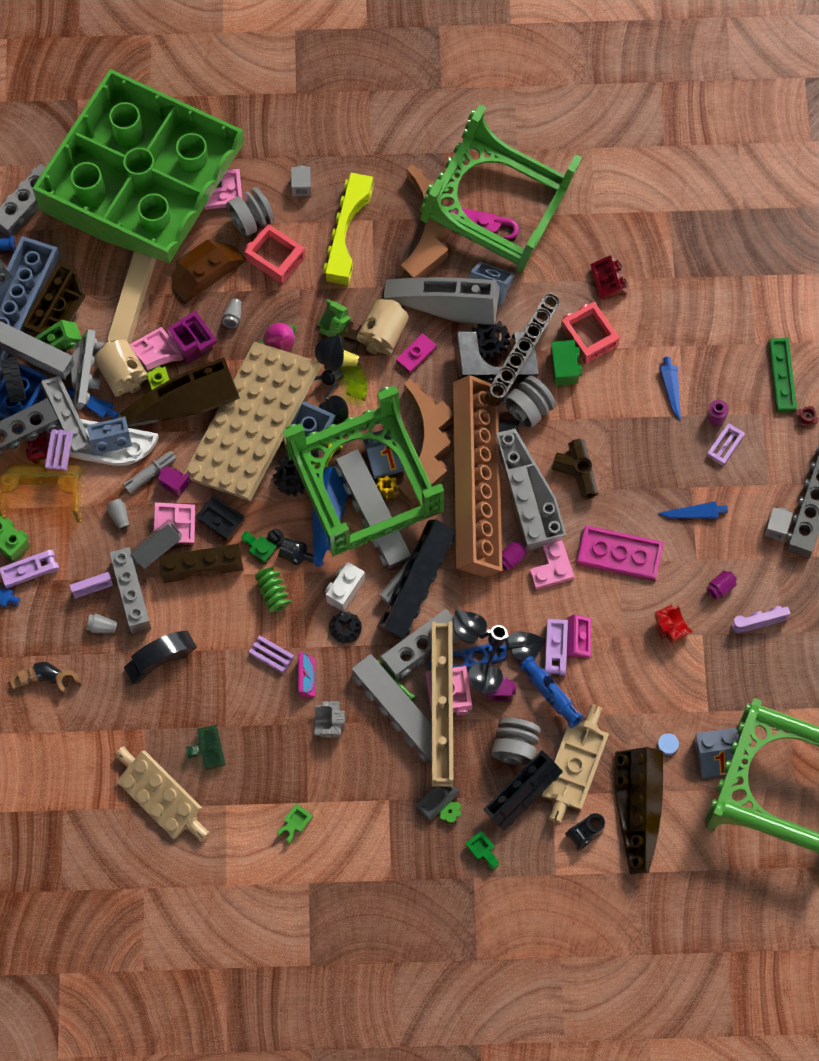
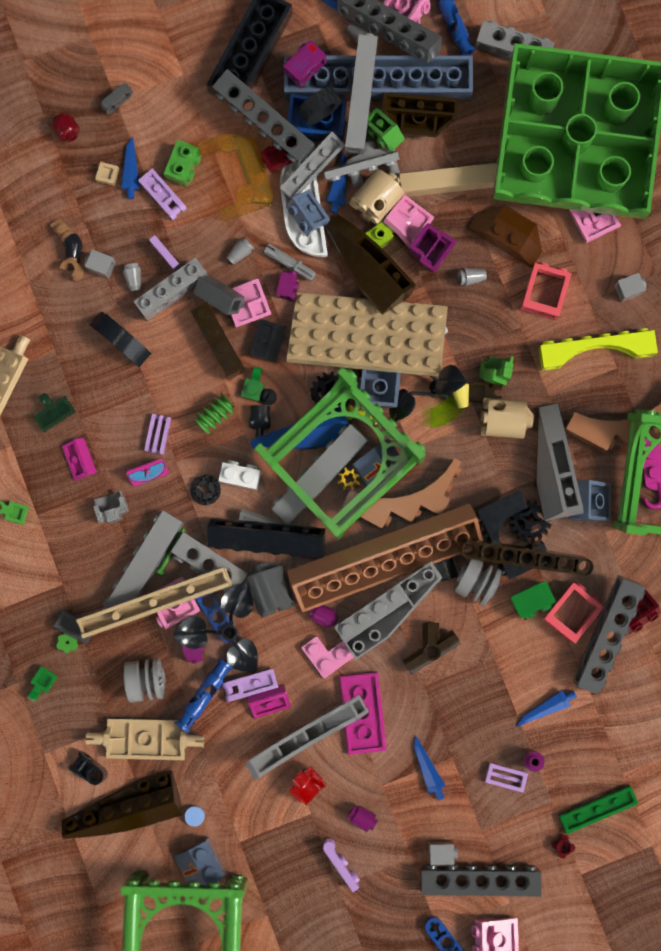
camera: 75 degrees right, 15 degrees up
lavender tile [45,429,73,471] -> none
light grey wheel [227,187,275,238] -> none
dark pink hat [260,322,297,352] -> none
dark pink plate [396,333,437,374] -> none
black brick [483,750,563,831] -> none
none -> dark pink slope [62,438,96,481]
none -> light grey brick [84,249,116,279]
none -> light grey arch [245,695,369,780]
none -> dark grey cylinder [246,562,295,618]
none -> dark grey brick [573,575,645,695]

